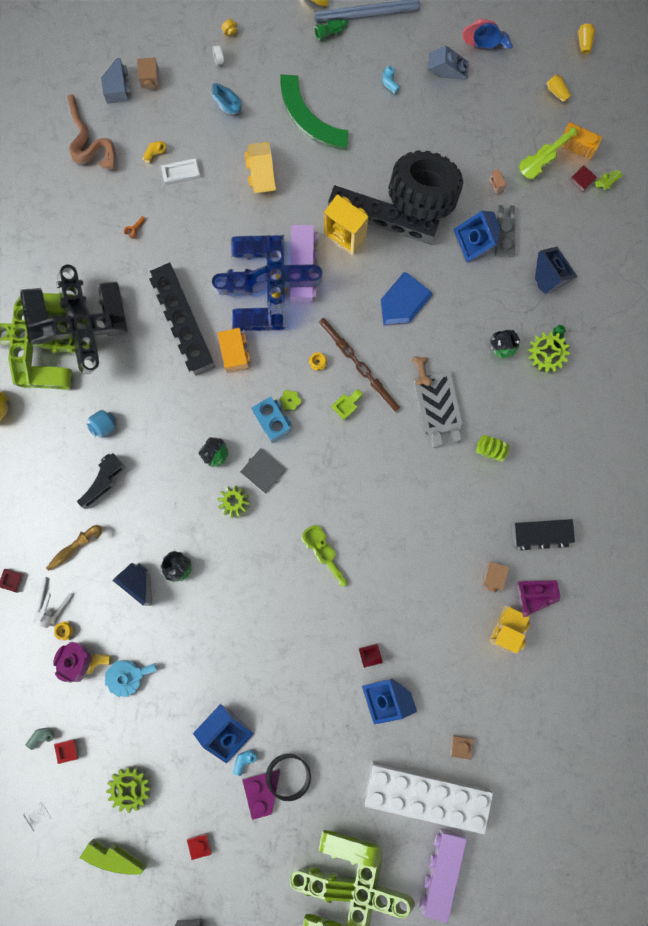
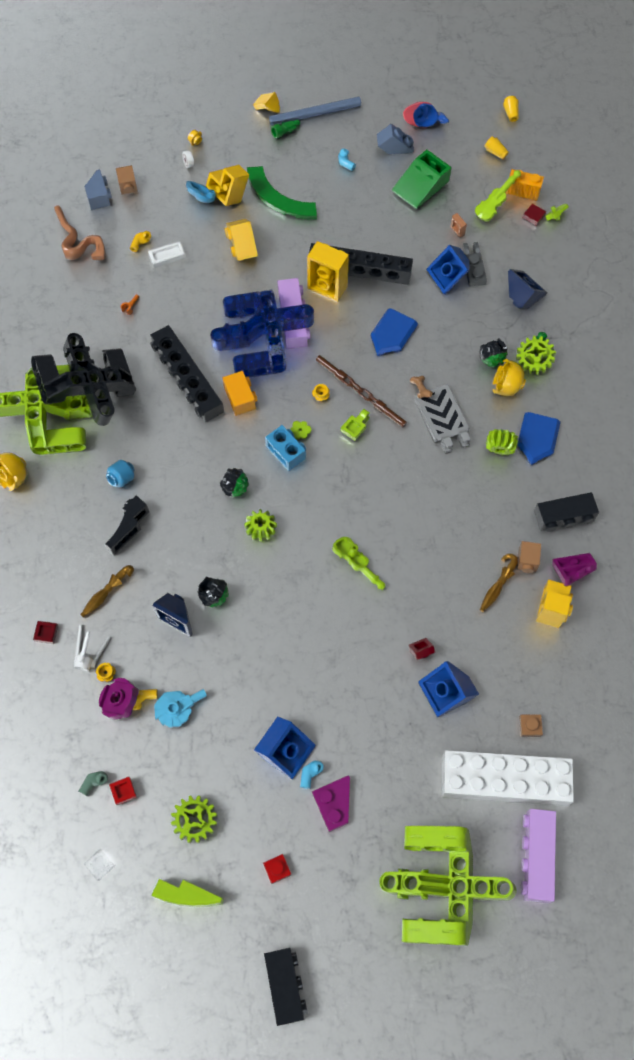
camera: 10 degrees left, 15 degrees down
dark grey piece [240,448,286,494] -> none
black tyre [266,754,311,801] -> none
black tyre [388,150,464,221] -> none
none -> yellow brick [206,165,249,206]
none -> green slope [392,149,452,209]
none -> pearl gold piece [479,553,518,612]
none -> yellow cylinder [492,359,526,397]
none -> blue tile [517,412,561,465]

